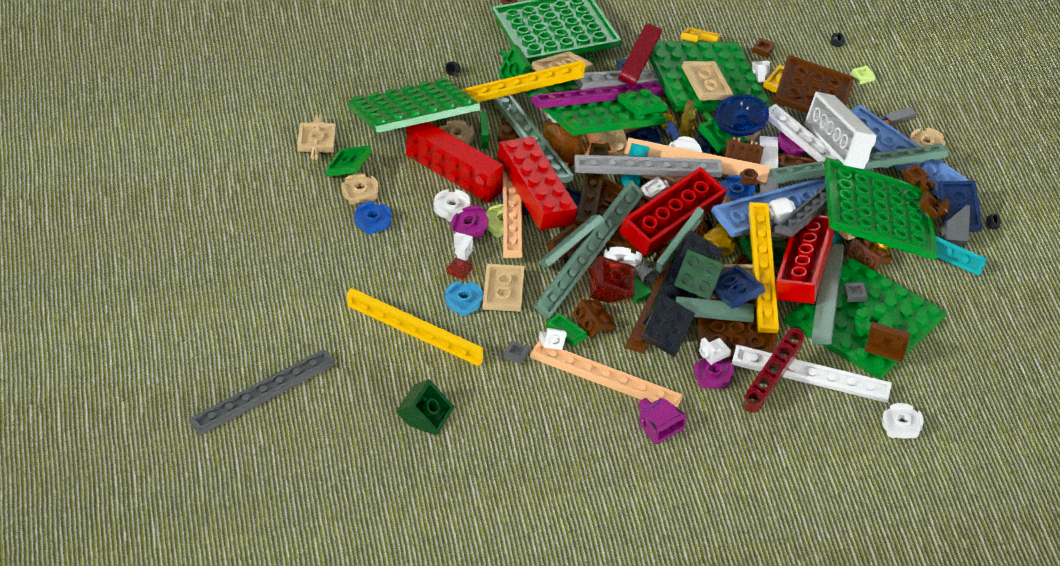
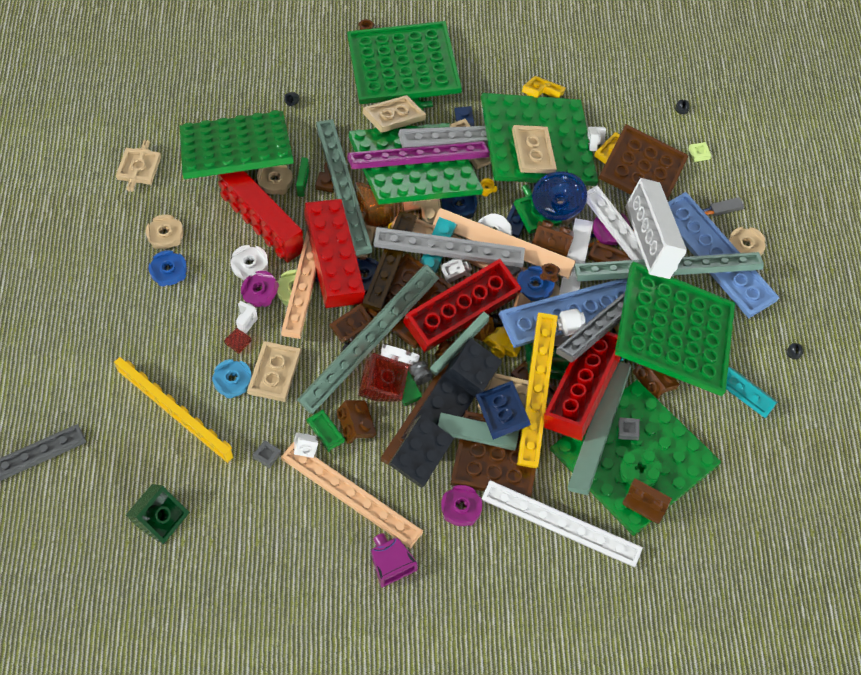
camera: 10 degrees right, 15 degrees up
green plate [325,145,372,177] -> none
yellow plate [461,60,585,103] -> none
green plate [498,45,532,94] -> none
sand green tile [539,215,604,267] -> none
dark red beam [618,23,663,87] -> none
green plate [618,89,668,115] -> none
dark blue plate [664,120,680,140] -> none
dark green plate [674,249,725,300] -> none
clear yellow plate [680,100,697,137] -> none
white bracket [699,338,731,364] -> none
dark red beam [744,328,804,413] -> none
reddish brown plate [752,38,775,58] -> none
white plate [882,403,924,439] -> none
reddish brown plate [902,164,935,193] -> none
reddish brown bracket [920,191,950,220] -> none
dark blue plate [938,181,982,232] -> none
dark grey slope [940,205,970,246] -> none

